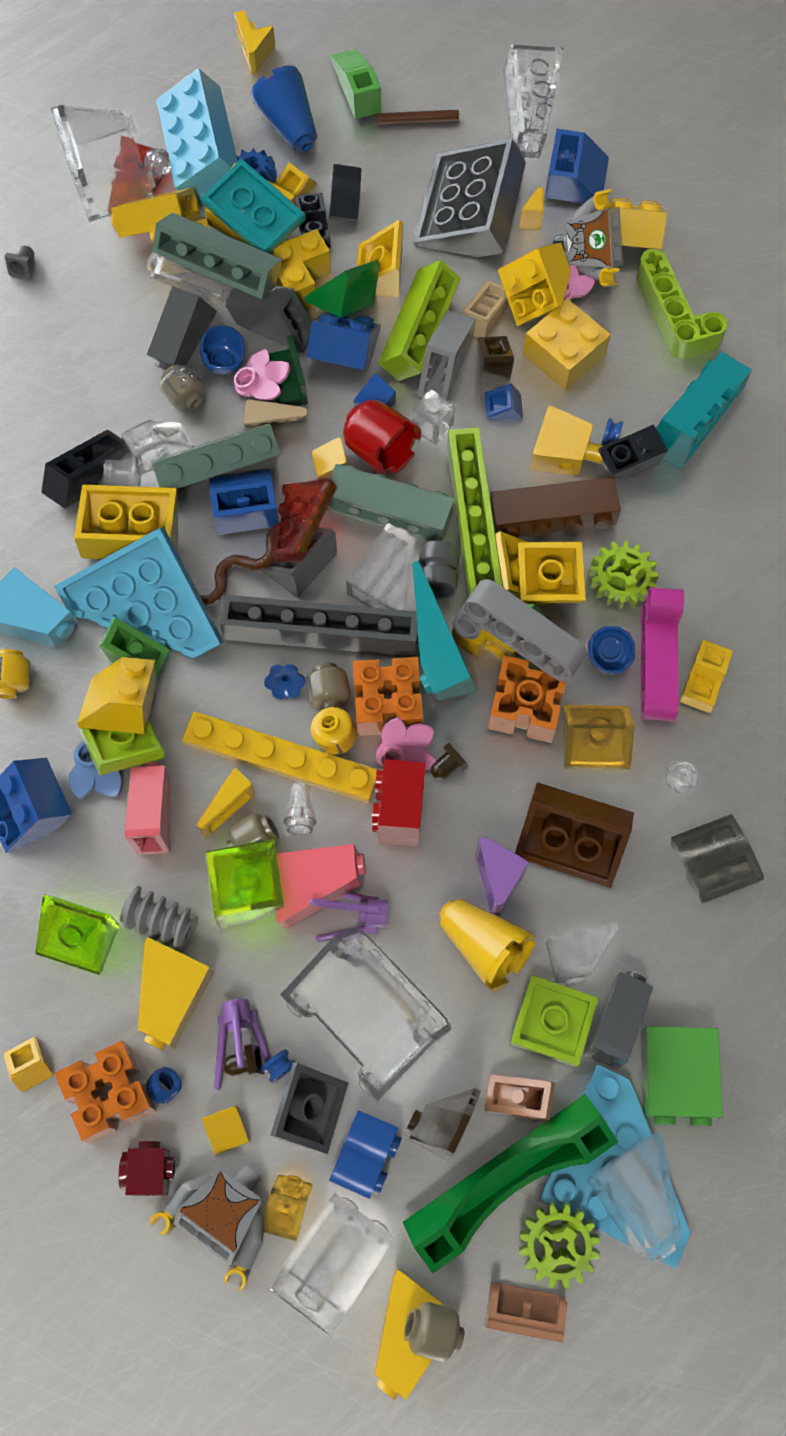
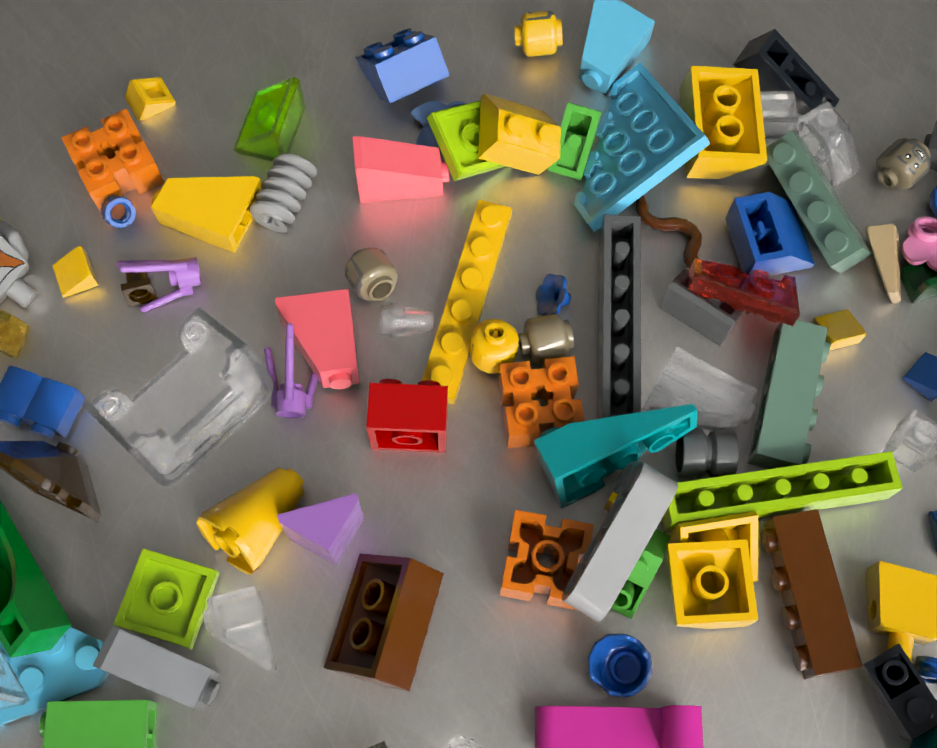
camera: 85 degrees right, 0 degrees up
dark red brick [118,1141,176,1196] -> none
yellow slope [196,767,255,838] -> none
clear neon green slope [205,839,285,929] -> none
blue bush [261,1049,296,1084] -> none
dark grey slope [270,1062,348,1154] -> none
red cylinder [343,400,421,476] -> none
bright pink plate [376,717,437,771] -> none
dark brown piece [431,742,469,780] -> none
nougat slope [484,1074,555,1122] -> none
clear yellow slope [563,705,635,770] -> none
lime gear [588,541,659,609] -> none

